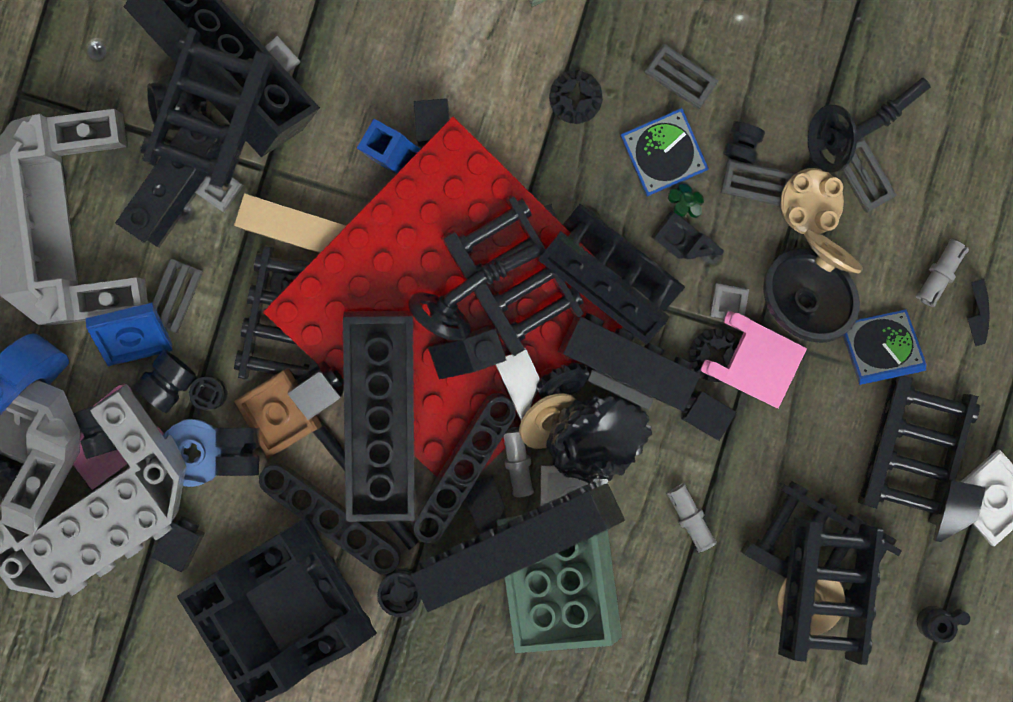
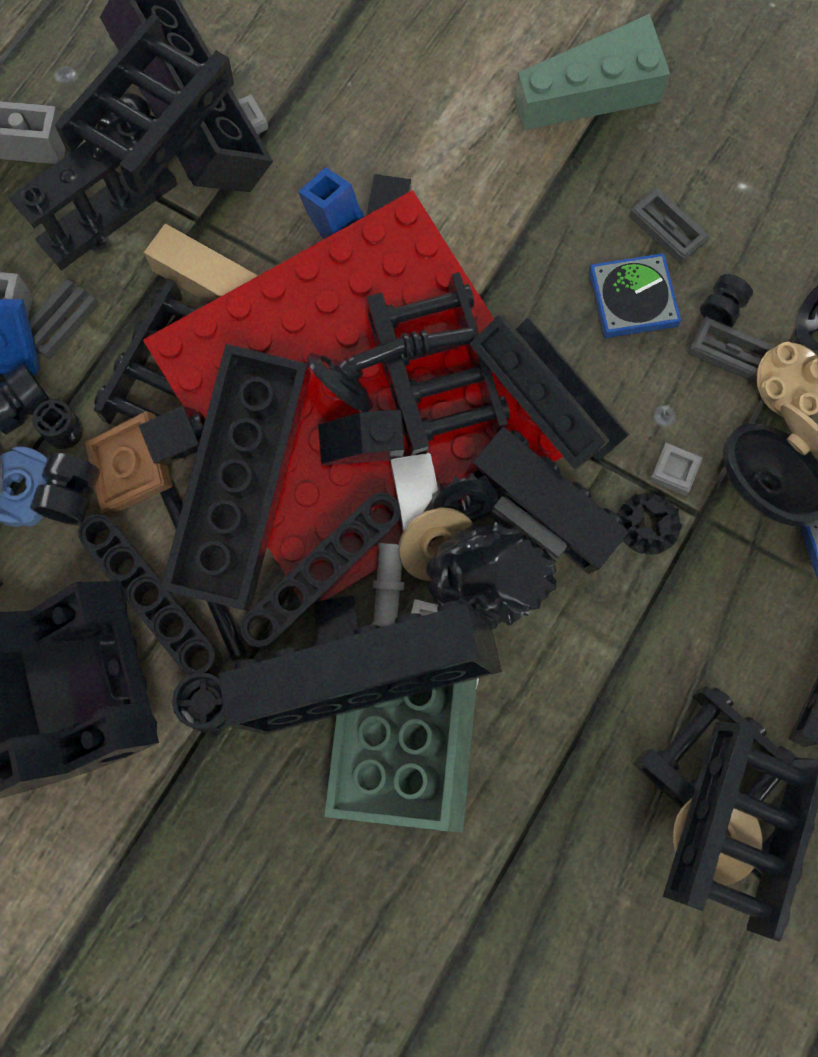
camera: 15 degrees right, 15 degrees down
light grey tile [195,177,243,213] -> none
black gear [549,70,603,124] -> none
black slope [651,211,724,260] -> none
light grey pin [666,483,717,553] -> none
dark green plant [668,184,704,218] -> none
black brick [682,391,737,441] -> none
bright pink flag [701,311,807,409] -> none

